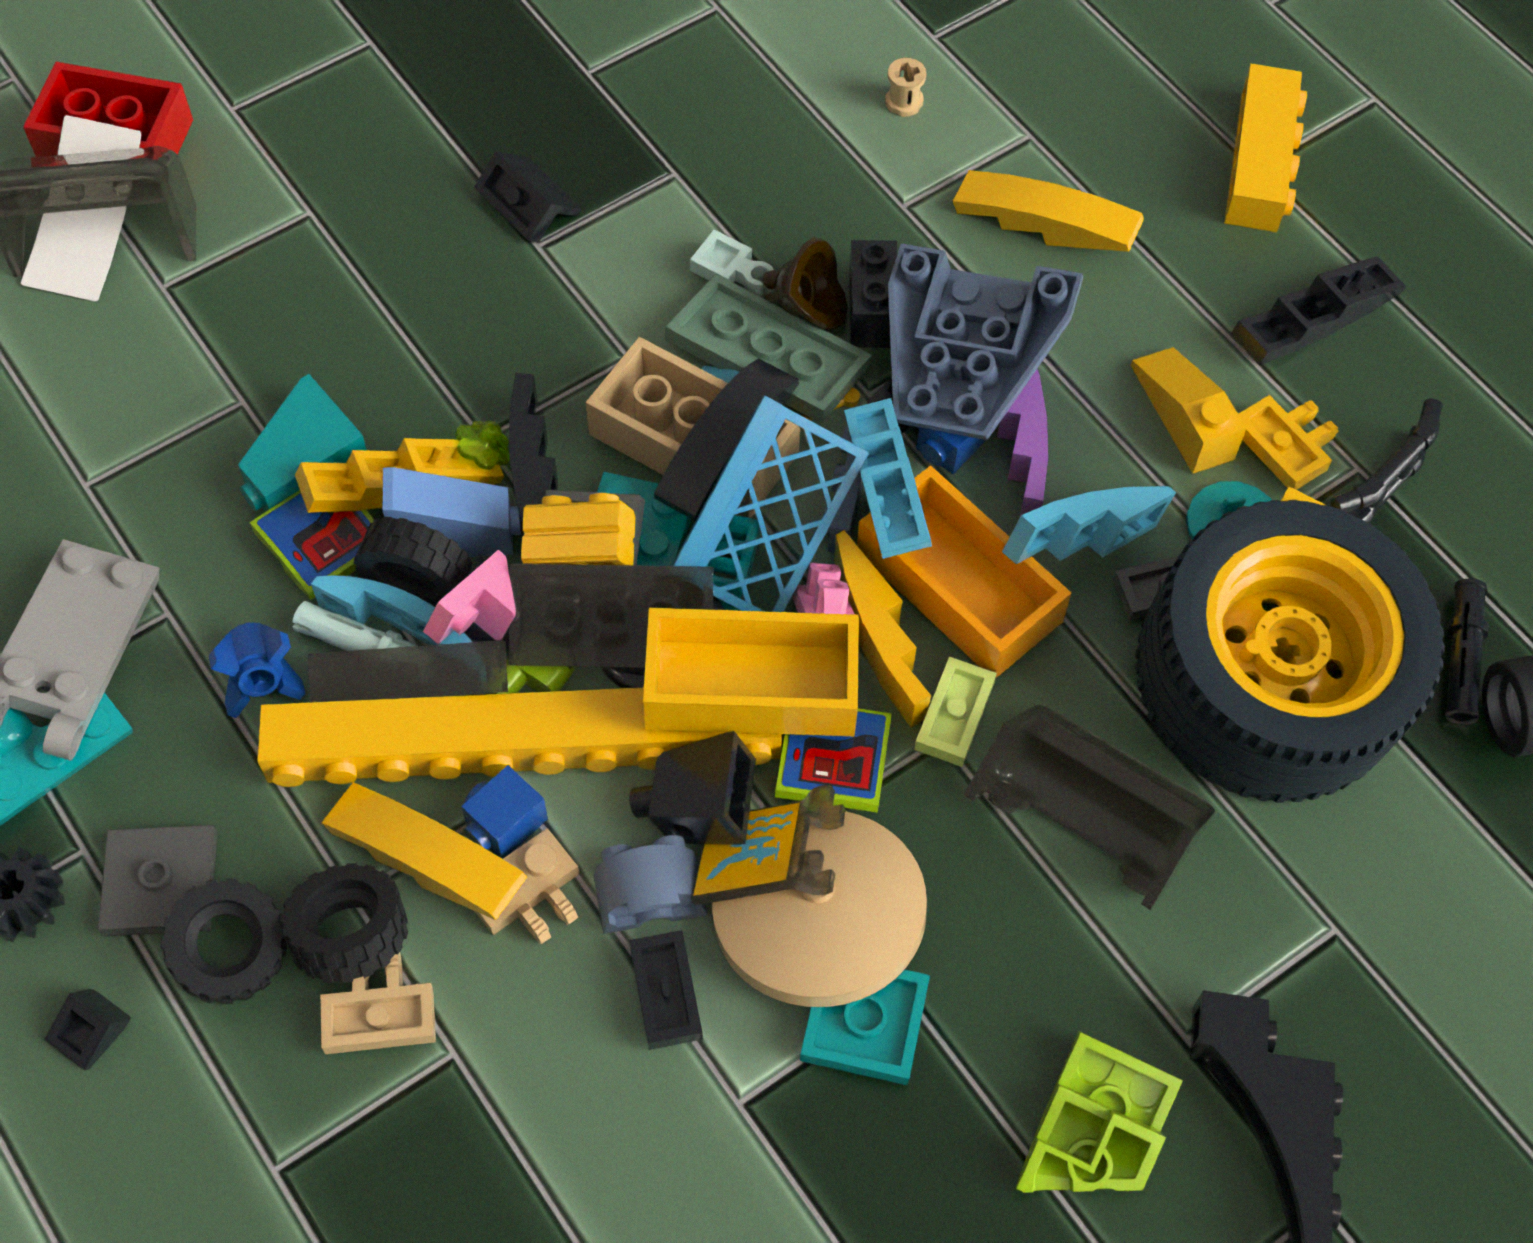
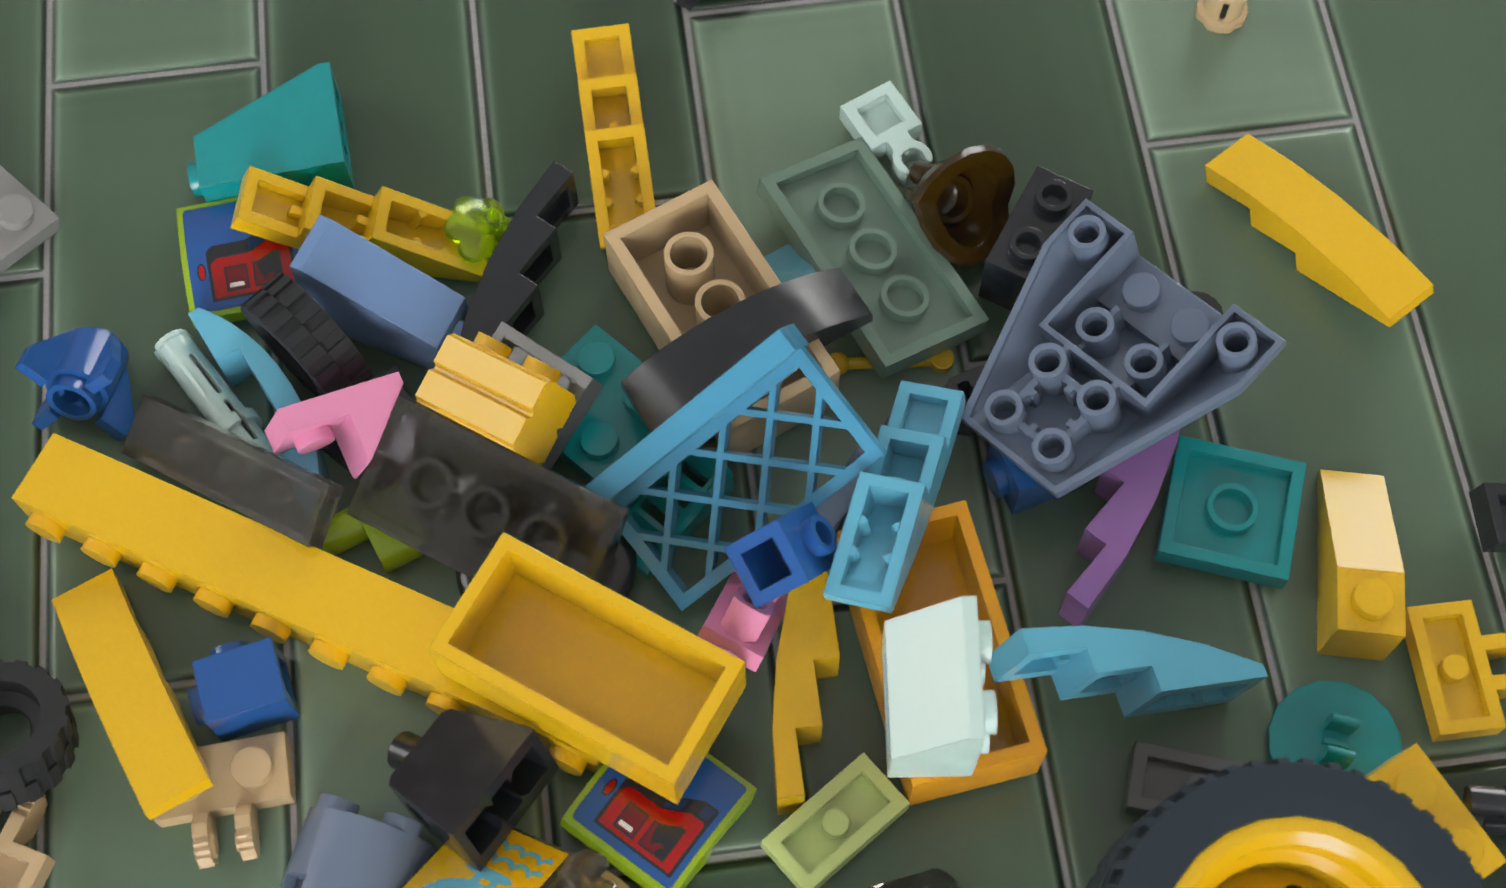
camera: 30 degrees right, 5 degrees up
none -> yellow slope [571,23,655,250]
none -> blue brick [724,501,837,609]
none -> light aqua slope [881,596,997,778]
none -> teal plate [1154,435,1307,589]

